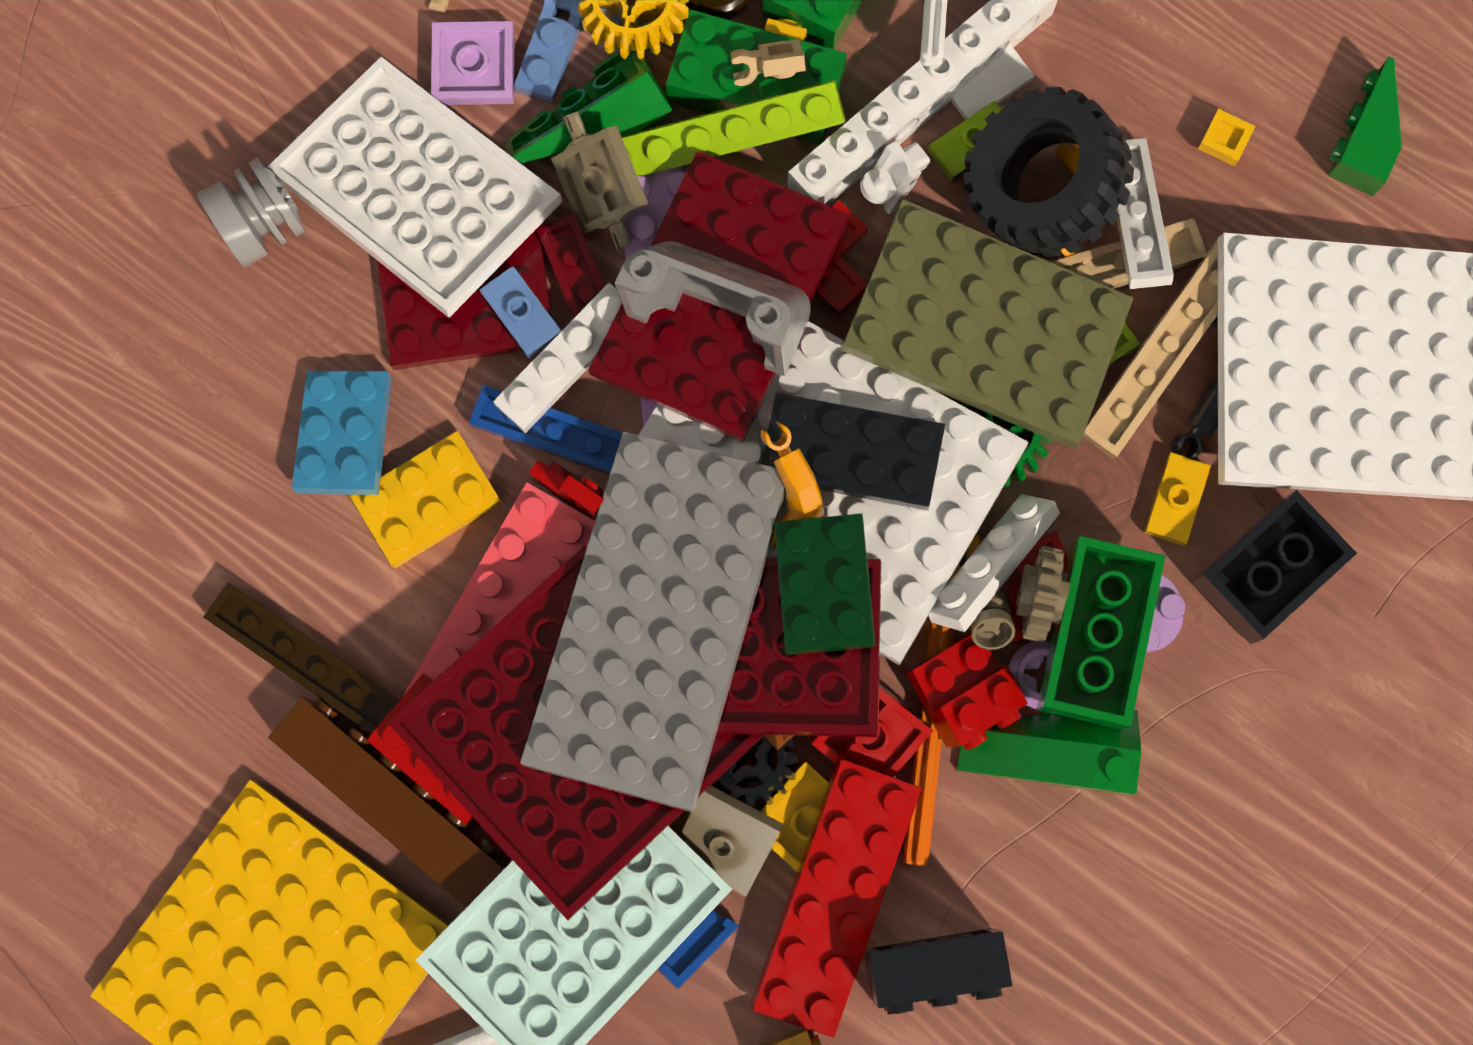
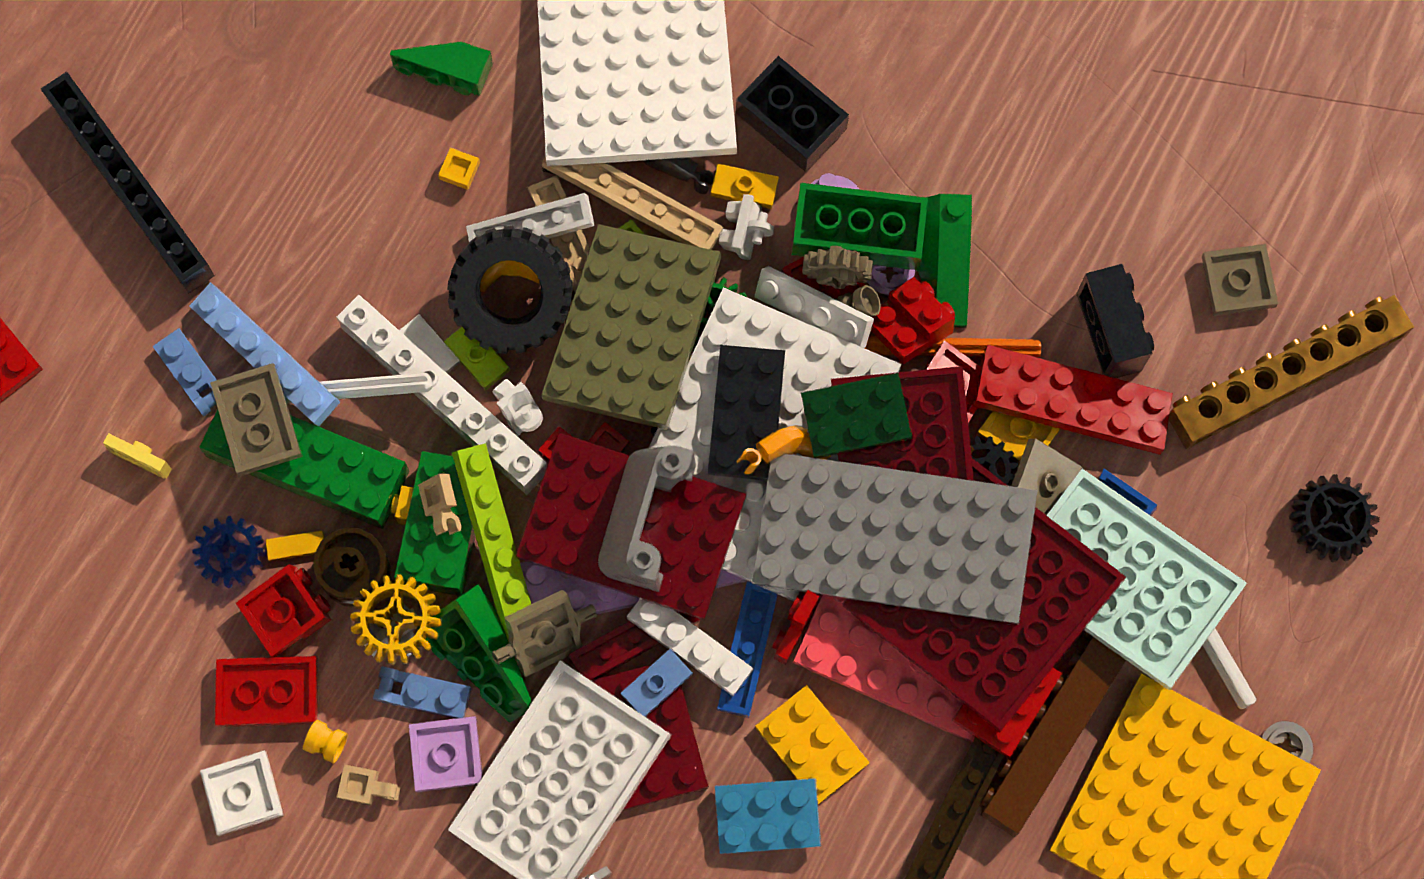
camera: 100 degrees left, 5 degrees down
none -> white hips [719,194,774,260]

